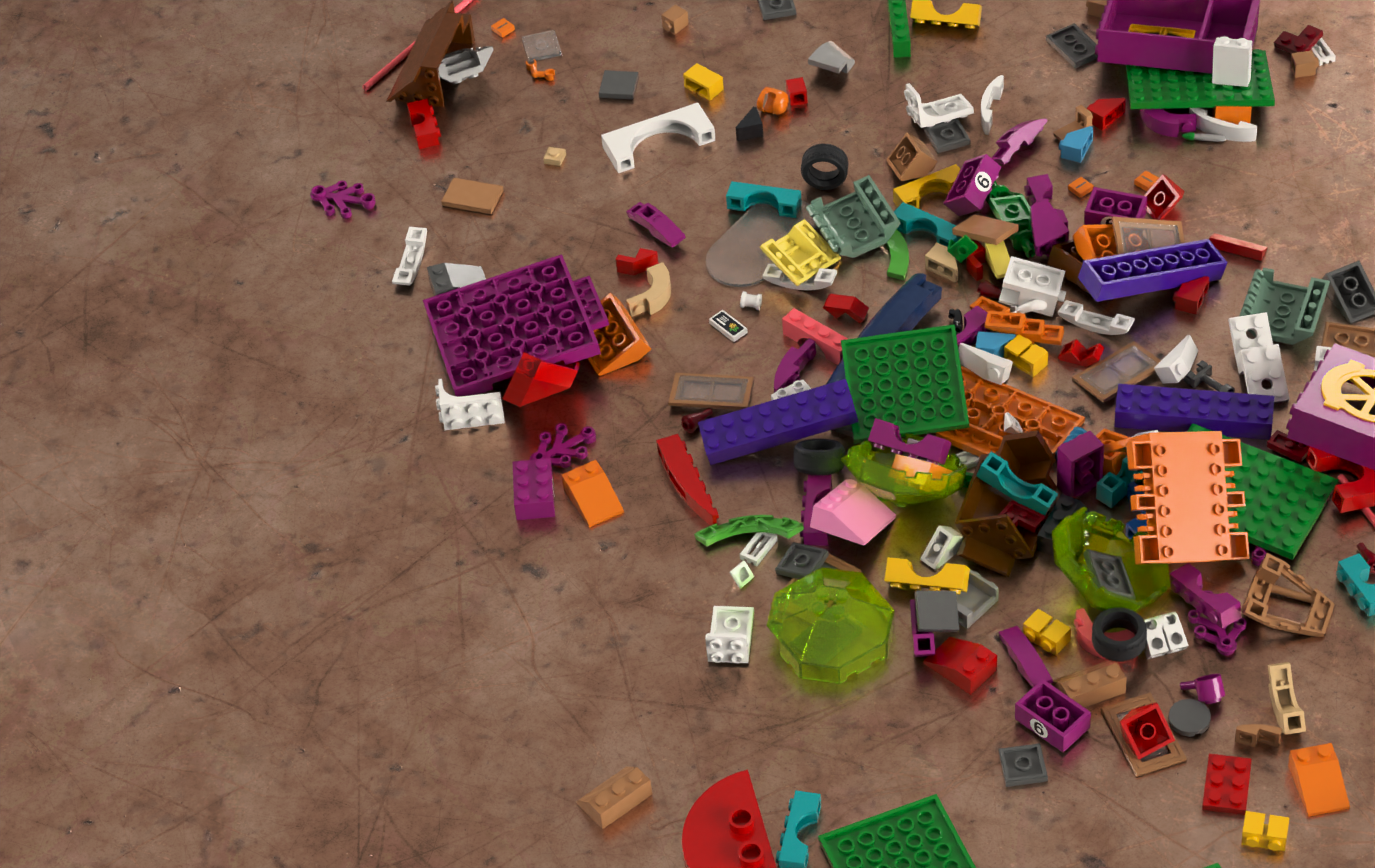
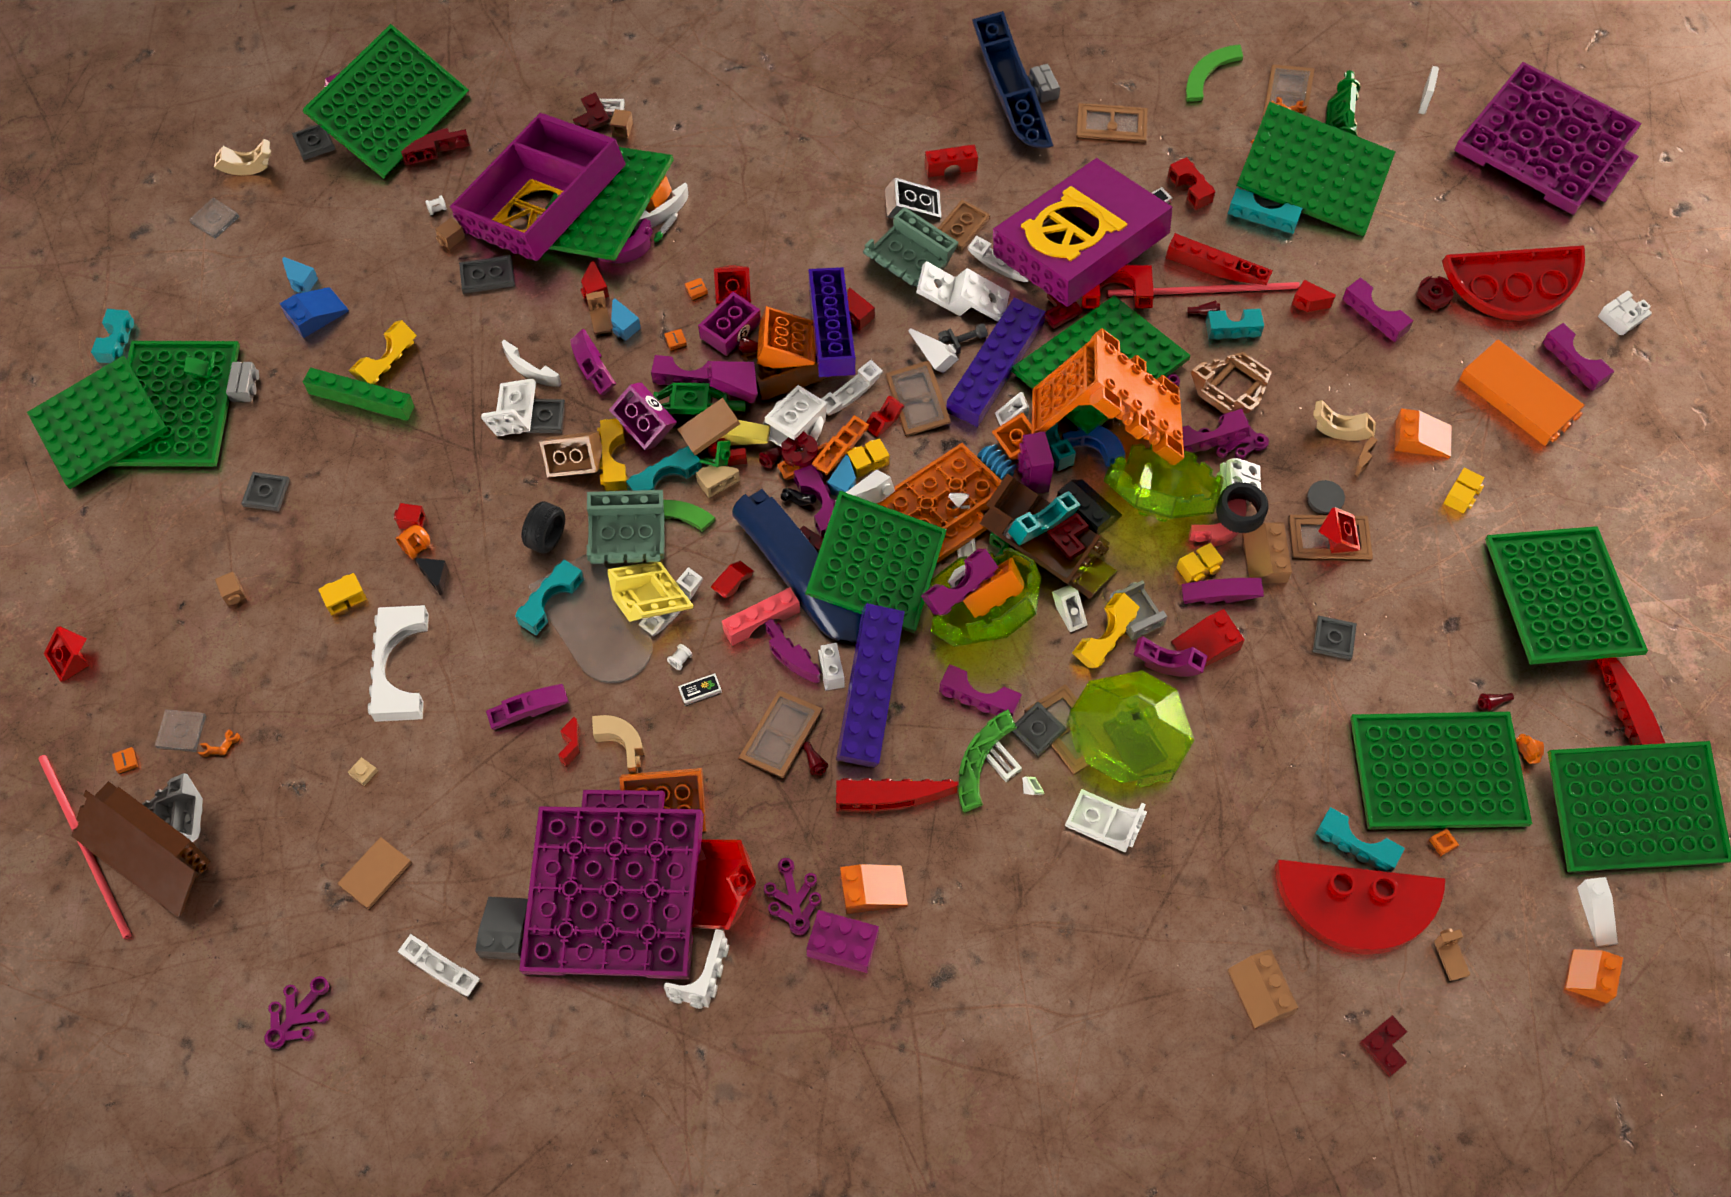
camera: 75 degrees left, 15 degrees up
red arch [407,99,441,149] -> none
dark grey tile [599,70,639,99] -> none
black tyre [794,439,845,475] -> none
light grey slope [808,41,855,73] -> none
bright pink slope [810,479,896,546] -> none
dark grey tile [915,591,959,632] -> none
magenta brick [1015,679,1091,752] -> none
dark grey tile [1083,549,1136,603] -> none
clear door [1112,217,1185,255] -> none
magenta piece [1180,674,1225,704] -> none
red plate [1202,753,1252,815] -> none
red slope [1209,233,1267,261] -> none
white brick [1212,37,1252,87] -> none
none -> dark red plate [781,432,818,468]

